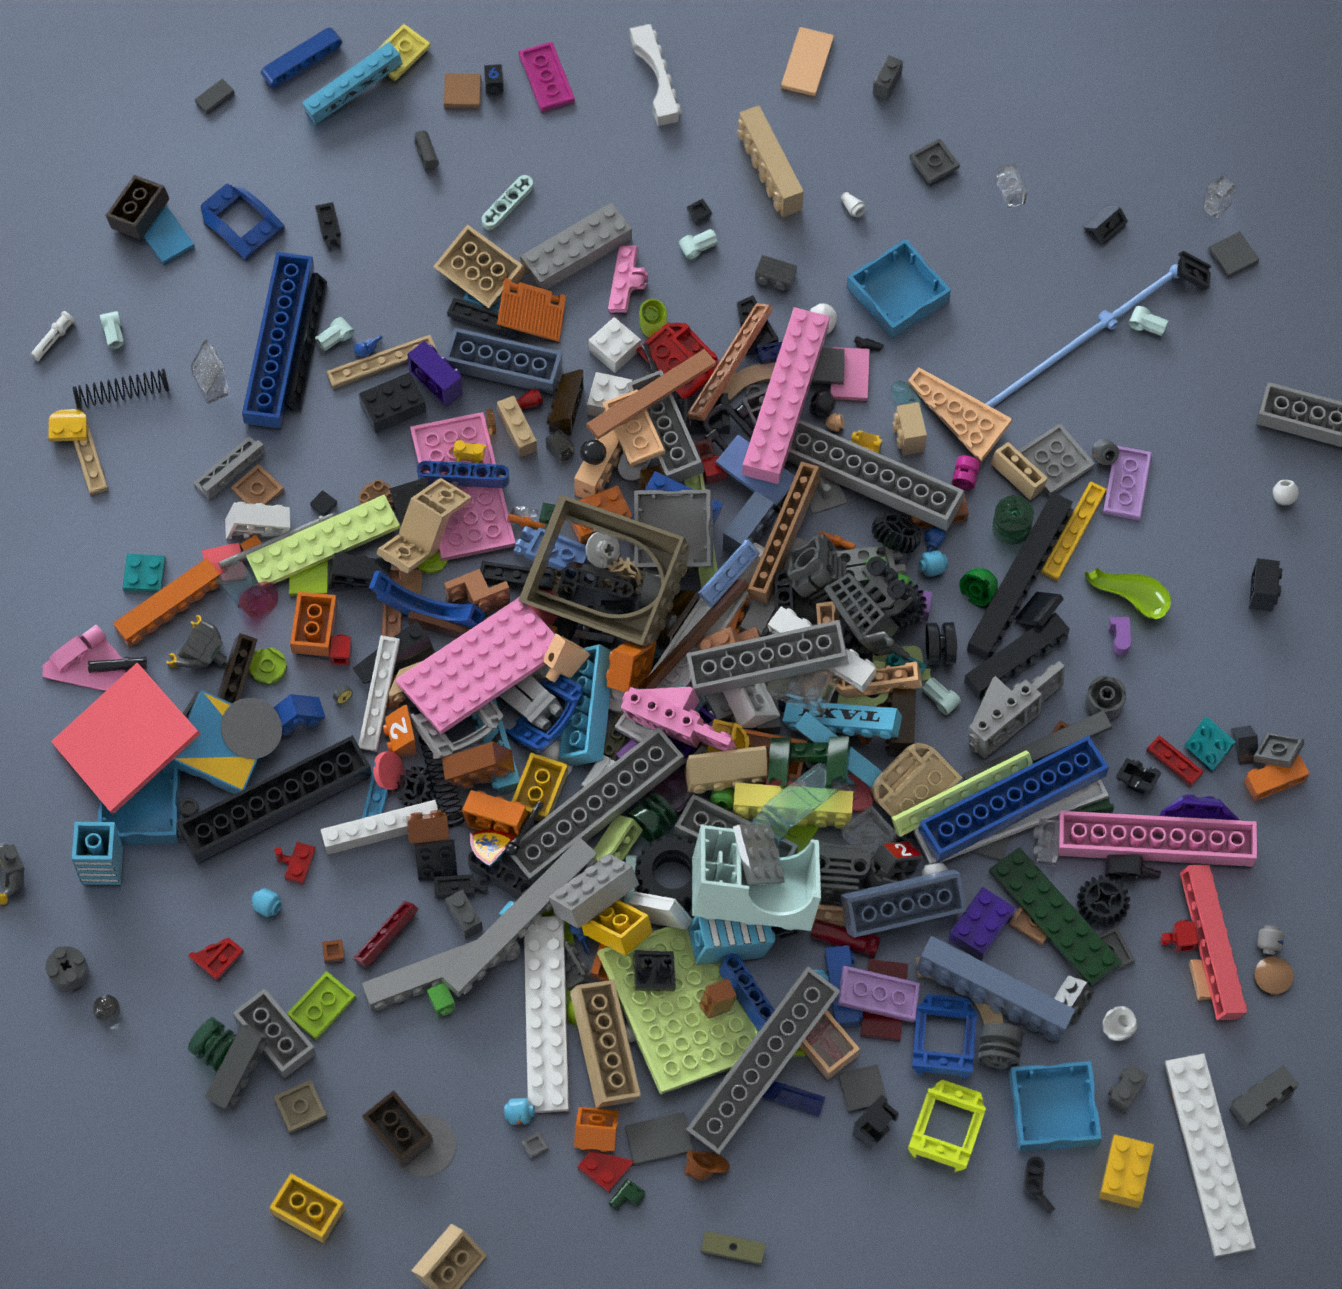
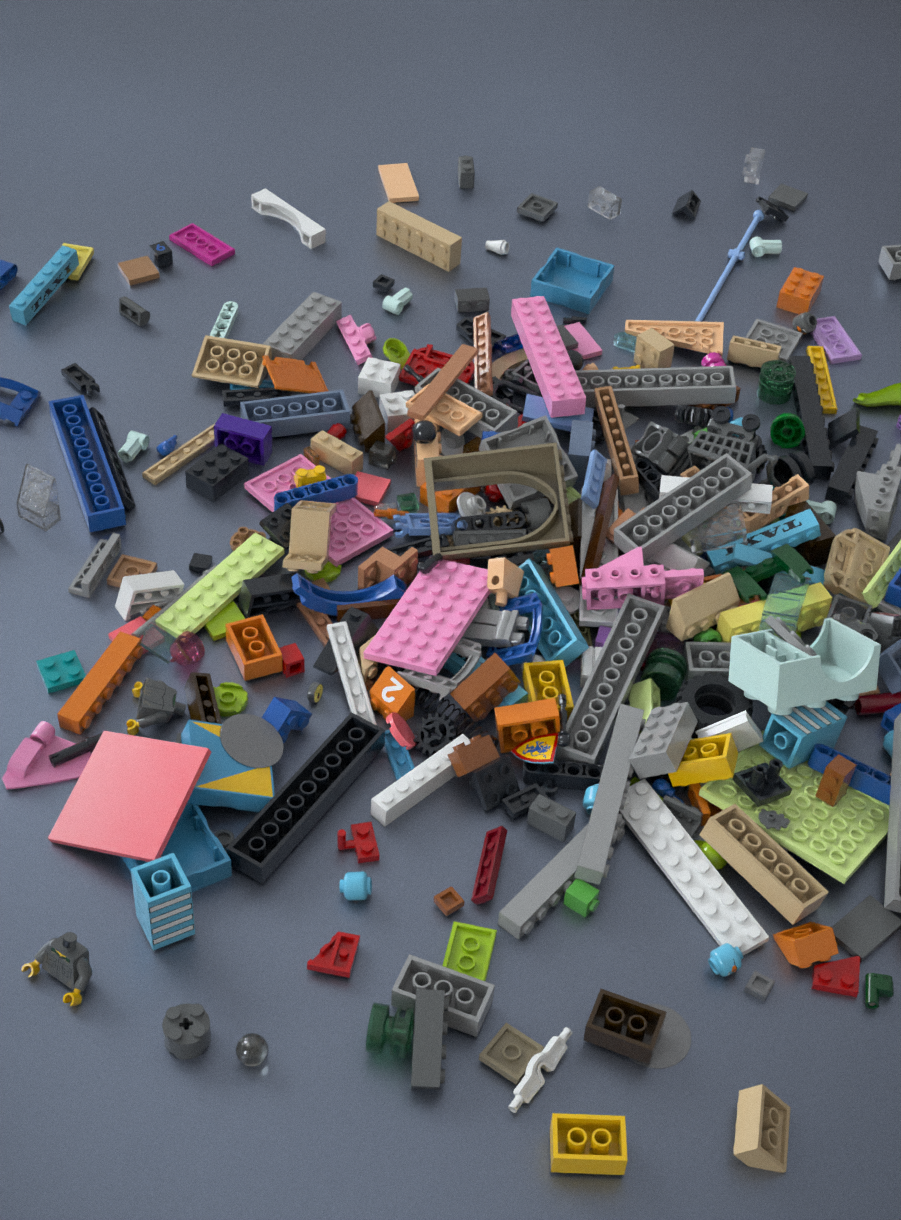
camera: 30 degrees left, 20 degrees down
none -> coral tile [354,471,391,507]
none -> red wing [385,418,415,452]
none -> black arm [417,553,443,574]
none -> dark grey tile [453,529,527,546]
none -> white piece [508,1027,573,1113]
none -> dark grey piece [758,809,790,830]
none -> orange brick [776,267,824,314]

